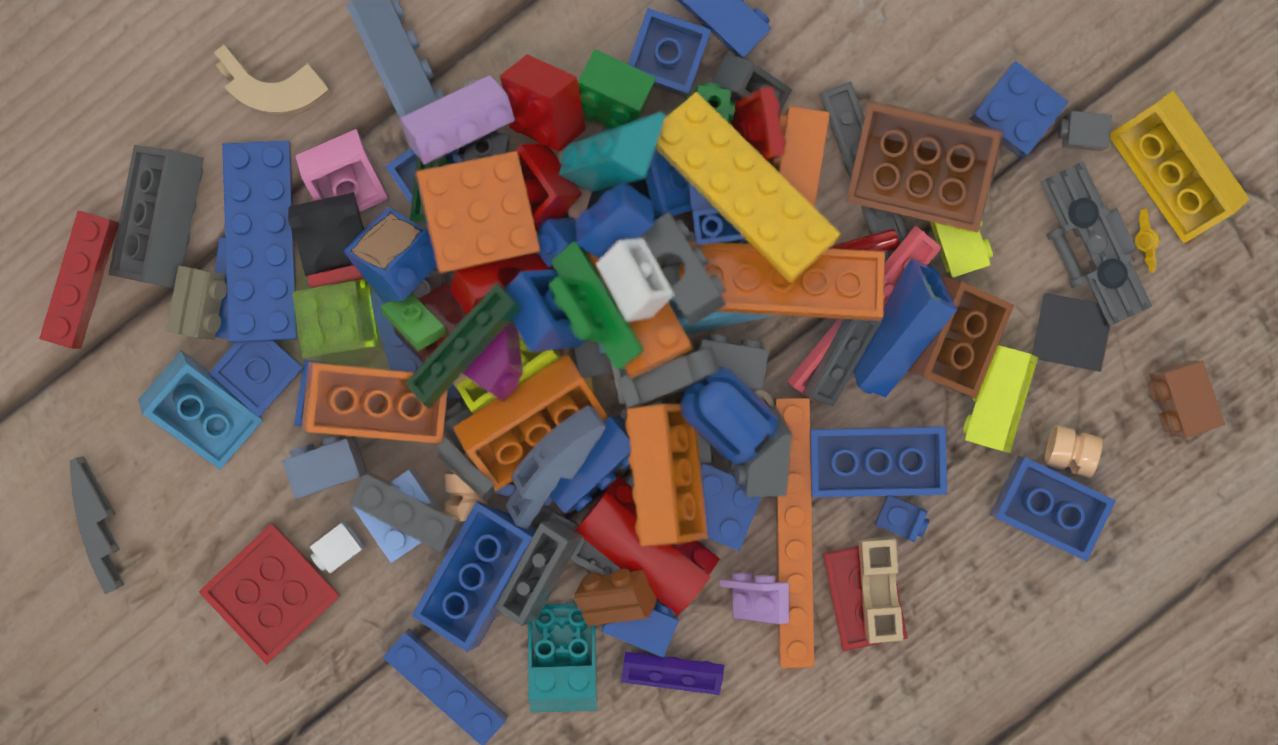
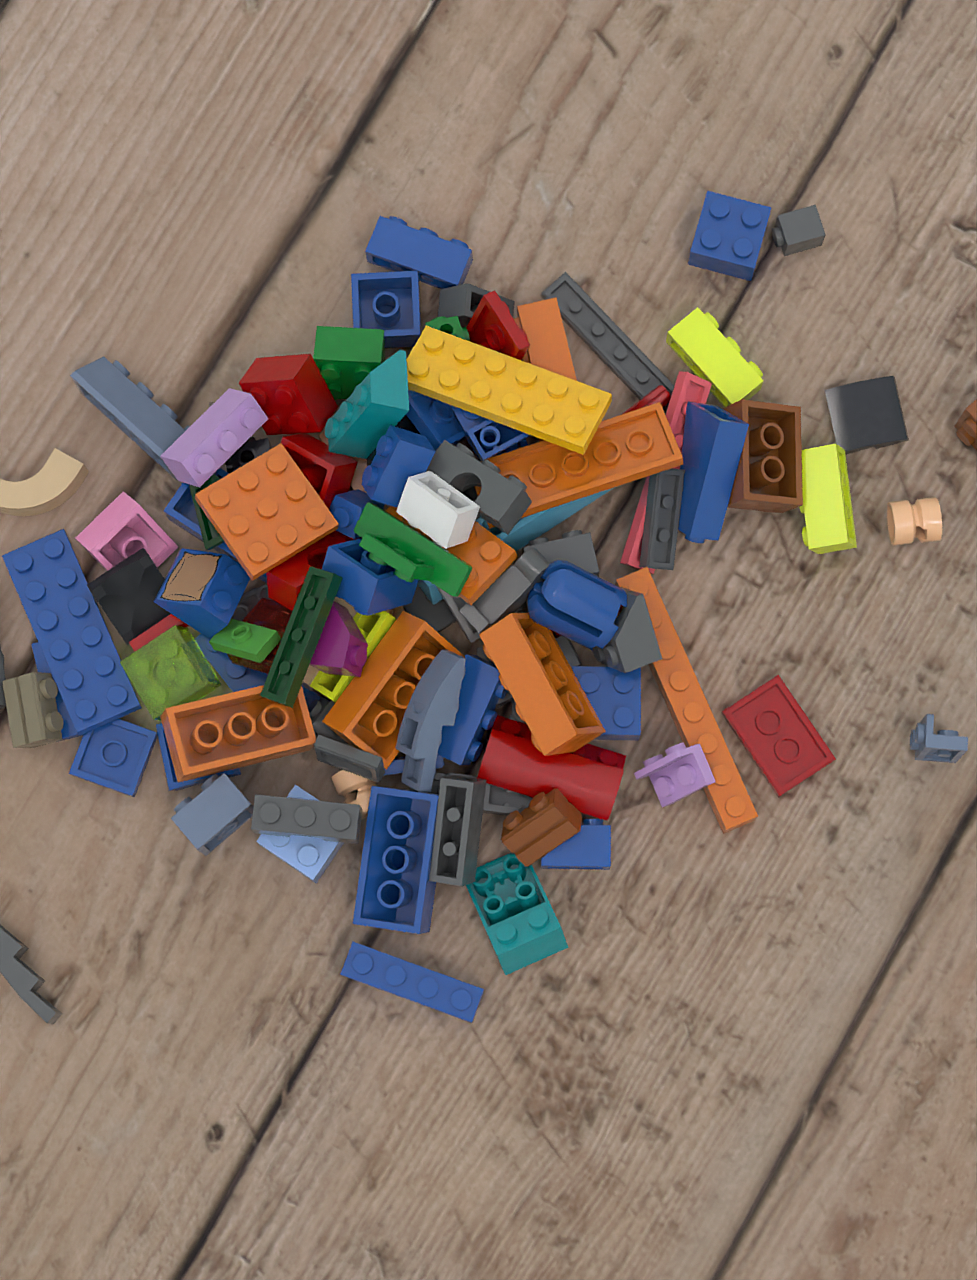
camera: 20 degrees left, 10 degrees down
dark azure slope [138,350,263,469] -> none
red plate [199,523,341,665] -> none
white brick [310,521,366,573] -> none
dark purple plate [621,652,724,695] -> none
blue brick [810,426,947,497] -> none
dark orange slope [846,101,1005,232] -> none
tan arch [858,536,903,643] -> none
blue bracket [874,496,929,542] -> none
blue brick [990,455,1116,561] -> none
dark grey piece [1040,162,1152,326] -> none
yellow slope [1109,90,1250,244] -> none
yellow piece [1135,208,1160,273] -> none
none -> sand blue bracket [910,714,968,763]

